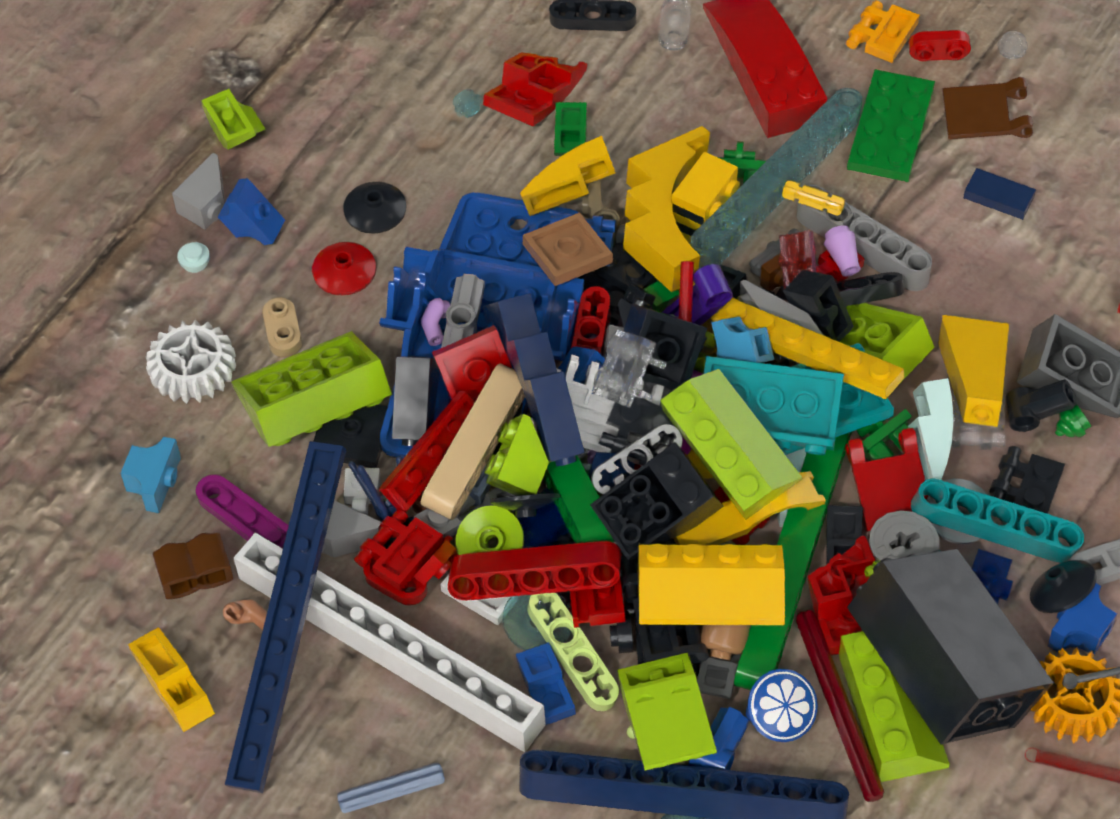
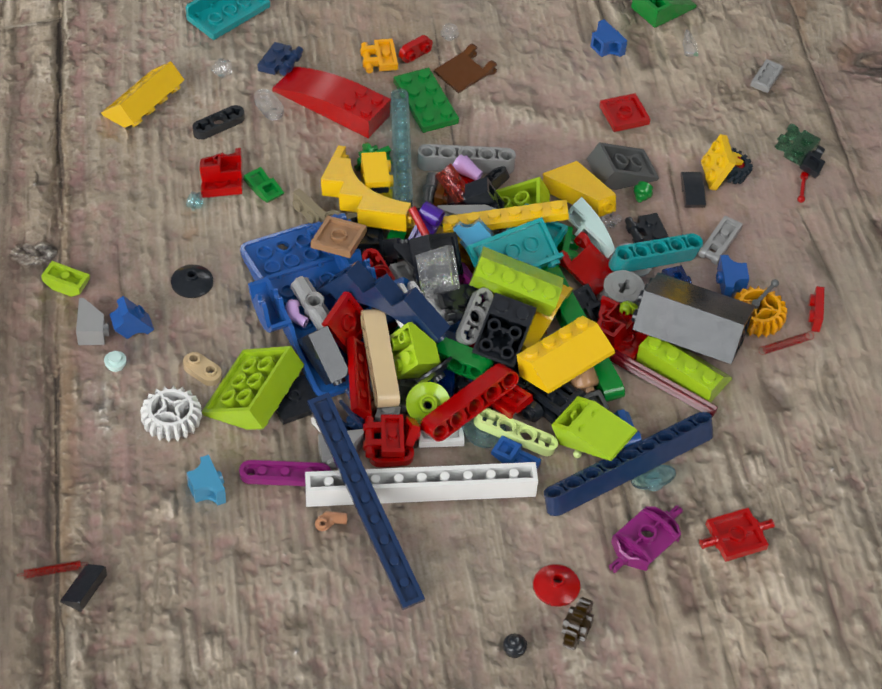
camera: 45 degrees left, 5 degrees down
yellow slope [127,627,215,732] -> none
reddish brown brick [152,533,233,599] -> none
red dish [312,242,376,296] -> none
sand blue axle [337,763,445,813] -> none
yellow slope [520,135,616,216] -> none
dish [746,669,818,742] -> none
yellow axle [782,180,845,216] -> none
dark blue tile [963,168,1036,220] -> none
black piece [1006,379,1076,432] -> none
black dish [1030,560,1097,613] -> none

